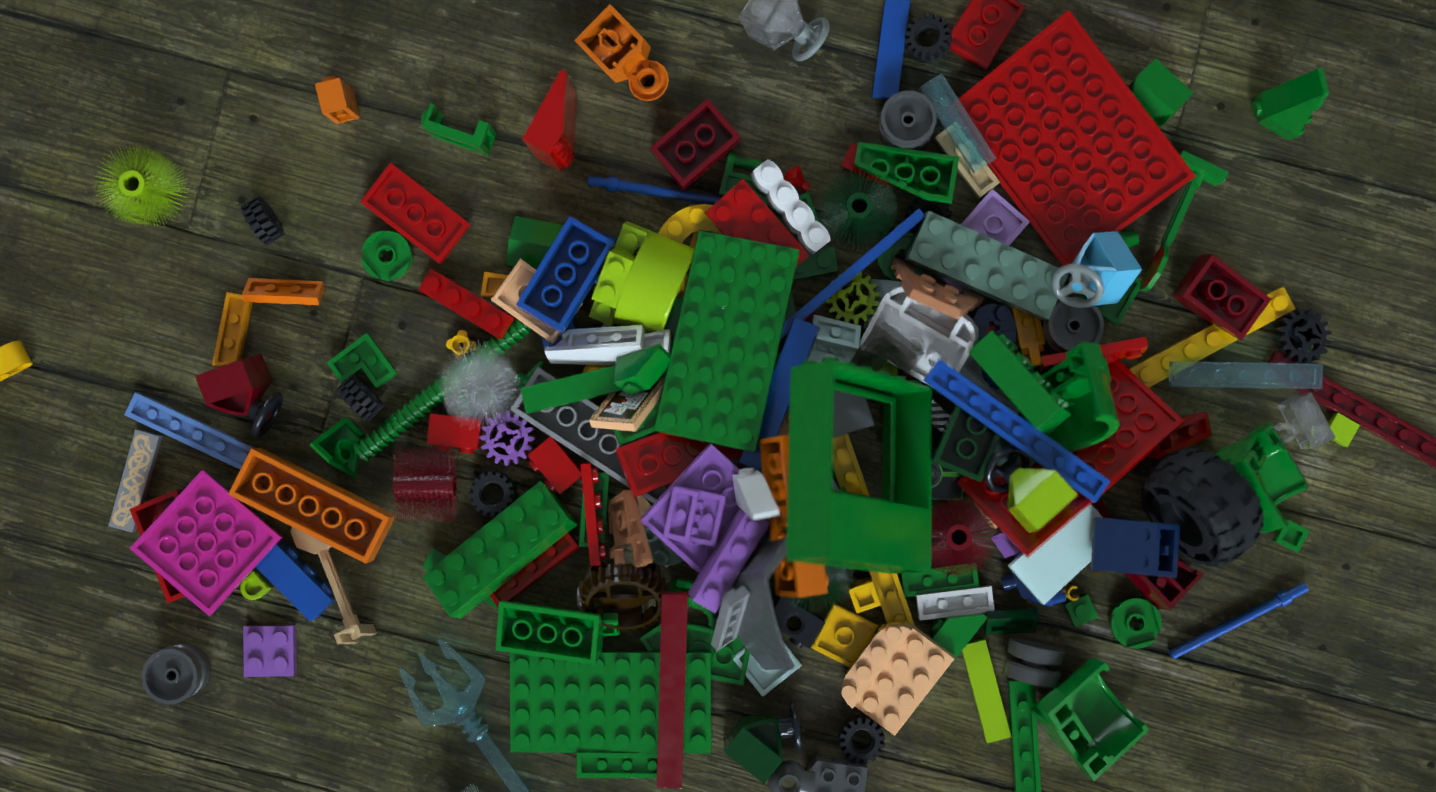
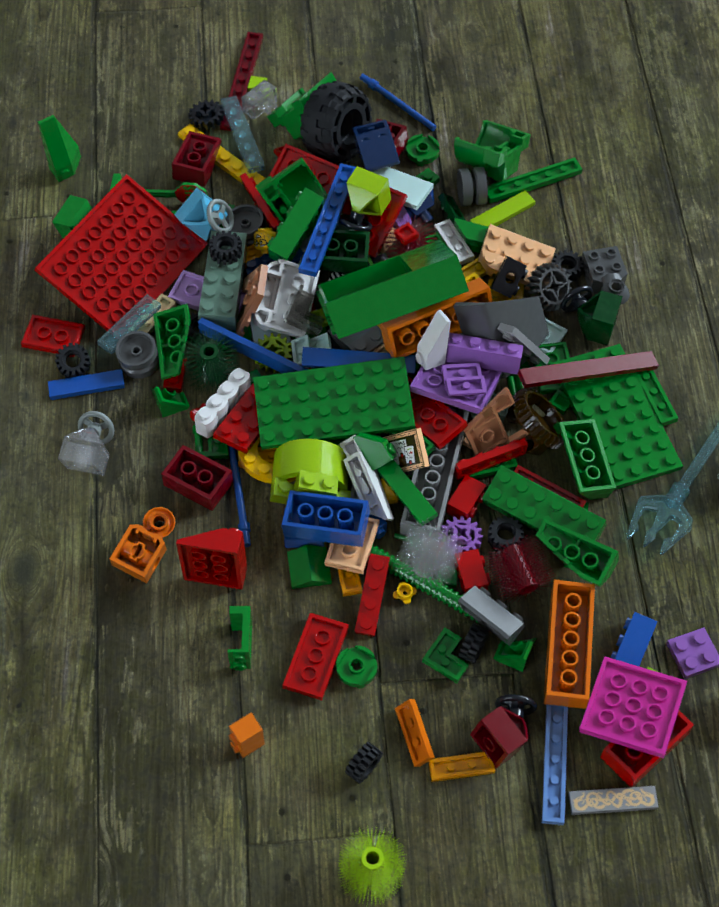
camera: 110 degrees left, 30 degrees down
tan piece [290,527,377,644] -> none
none -> green slope [151,386,190,417]
none -> black tyre [209,231,242,265]
none -> yellow head [254,228,277,254]
none -> red tile [394,222,419,246]
none -> slope [458,586,525,646]
none -> black brick [490,256,528,299]
none -> dark grey gear [526,263,573,312]
none -> green wedge [536,519,619,587]

